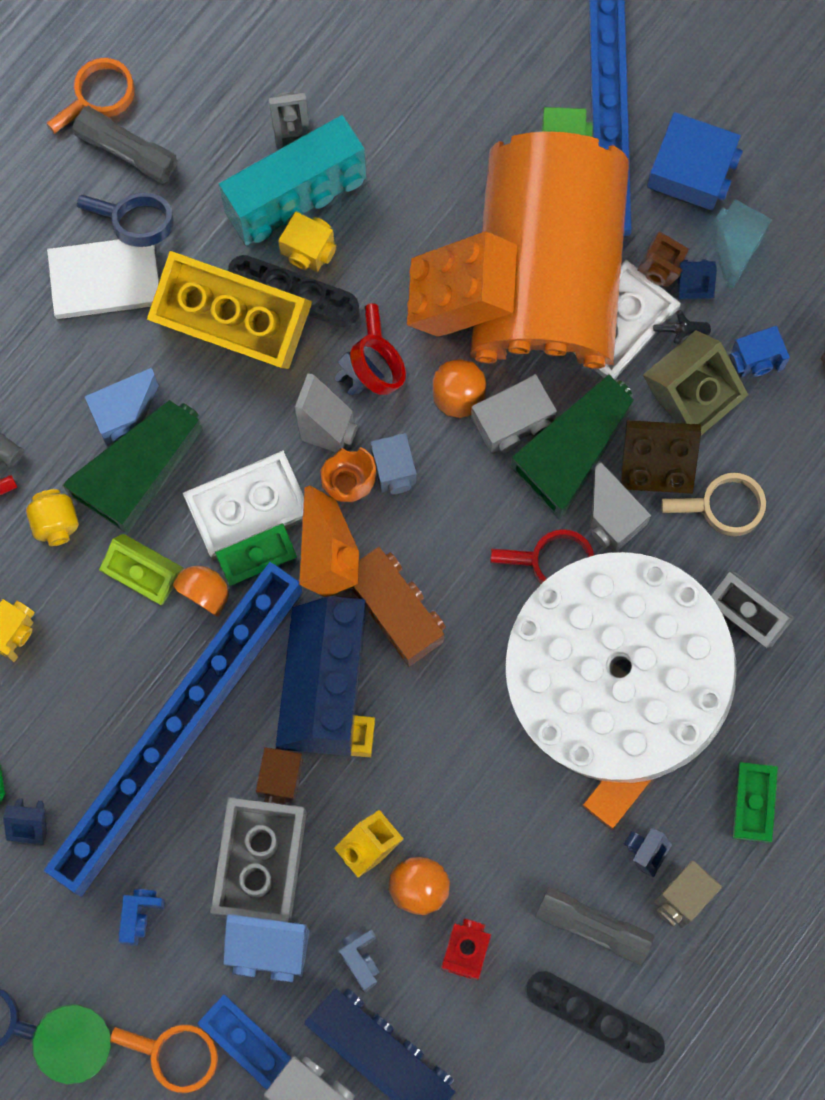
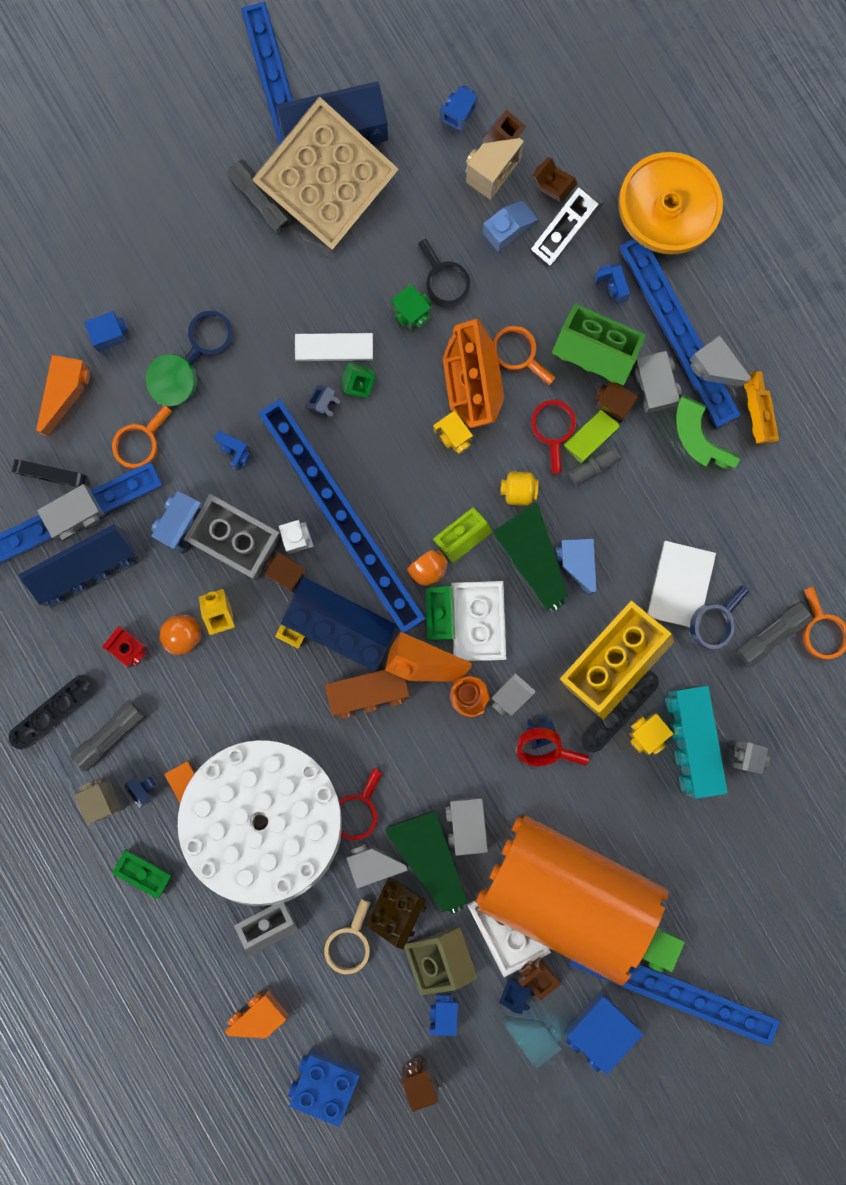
camera: 115 degrees right, 10 degrees up
sand blue bracket [339,929,379,993] -> none
sand blue brick [370,433,417,494] -> none
orange brick [407,231,517,337] -> none
orange hair [433,359,487,418] -> none
black bar [653,310,711,344] -> none
none -> white brick [279,520,314,554]

